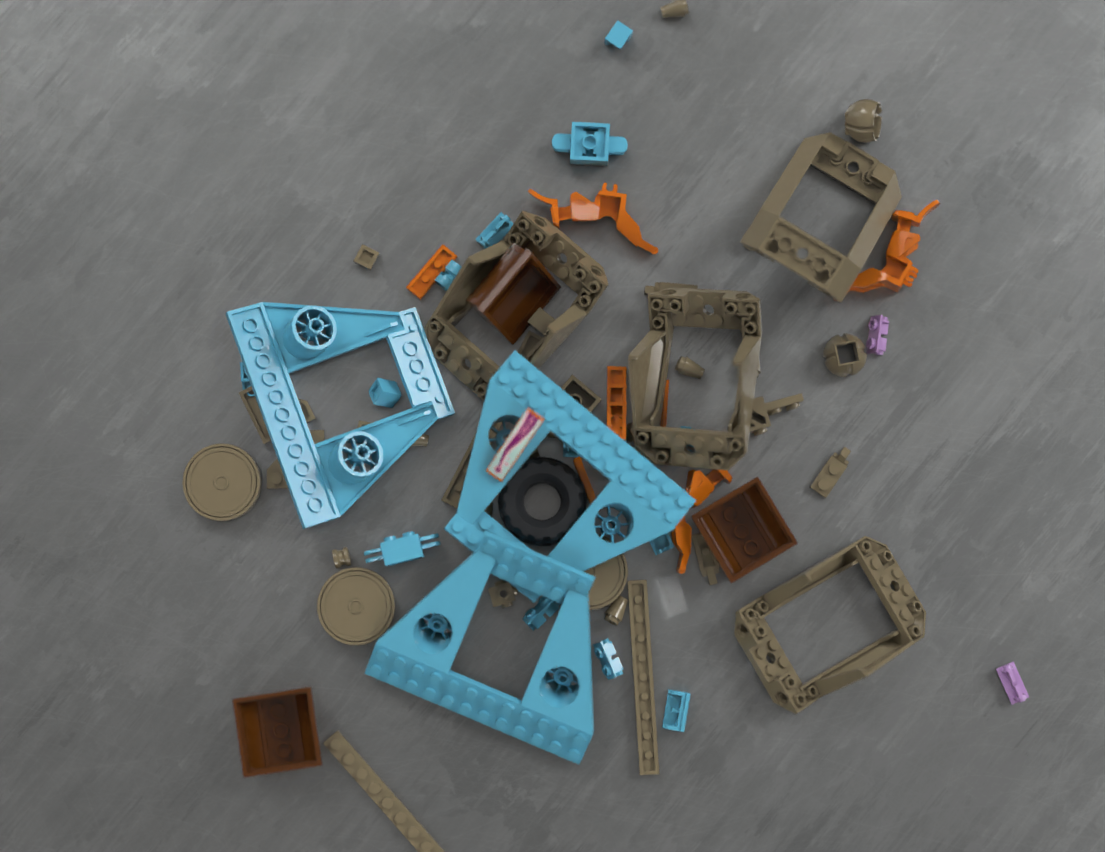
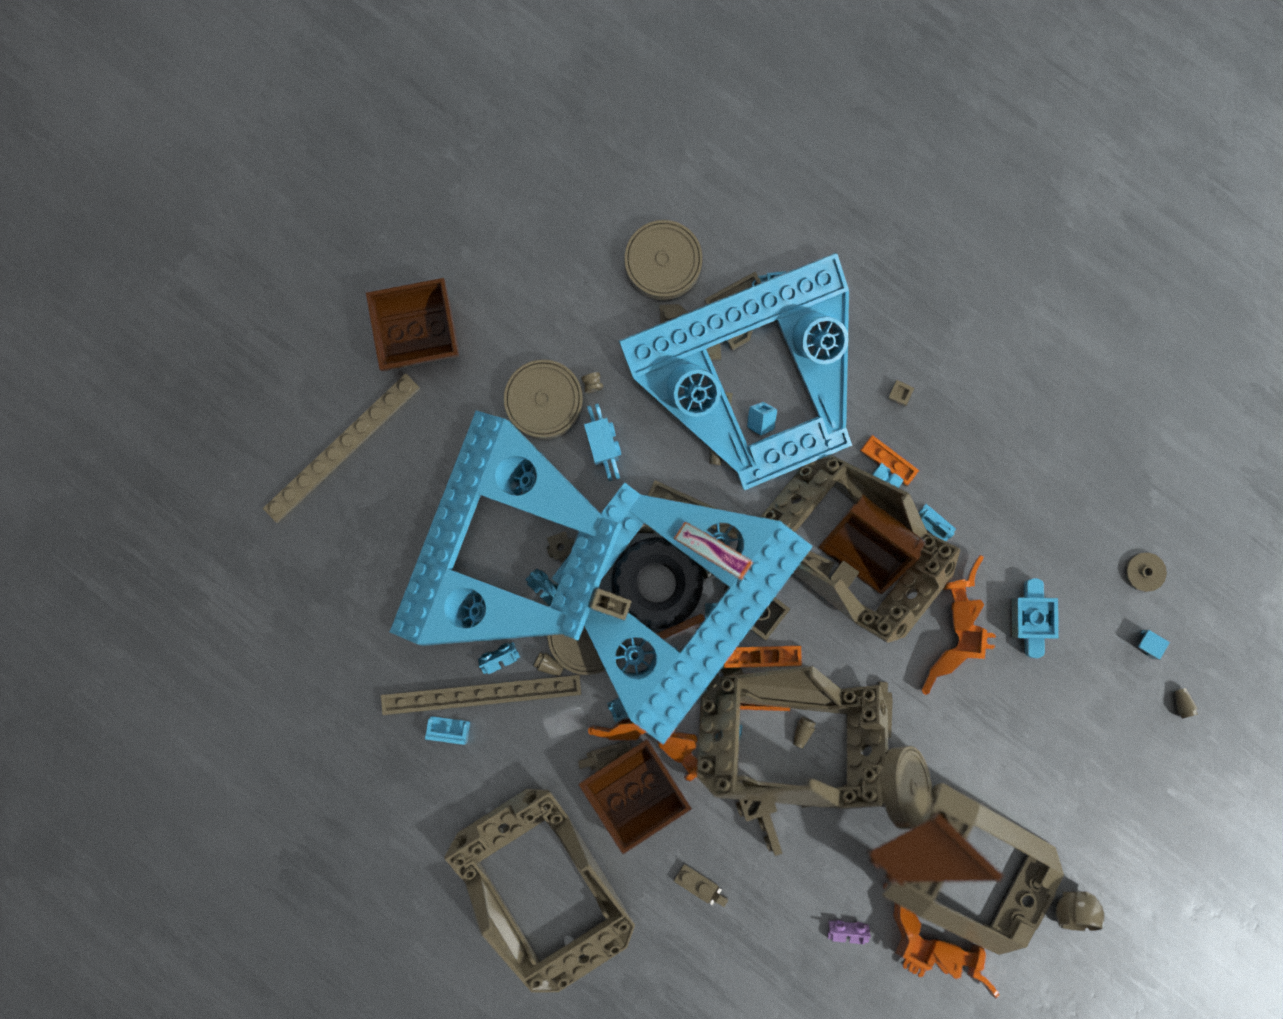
camera: 95 degrees right, 0 degrees up
dark tan piece [823,333,867,377] -> none
none -> dark tan slope [589,588,631,620]
none -> reddish brown piece [867,812,1004,886]
none -> dark tan brick [881,746,933,830]
none -> dark tan plate [1125,552,1167,592]

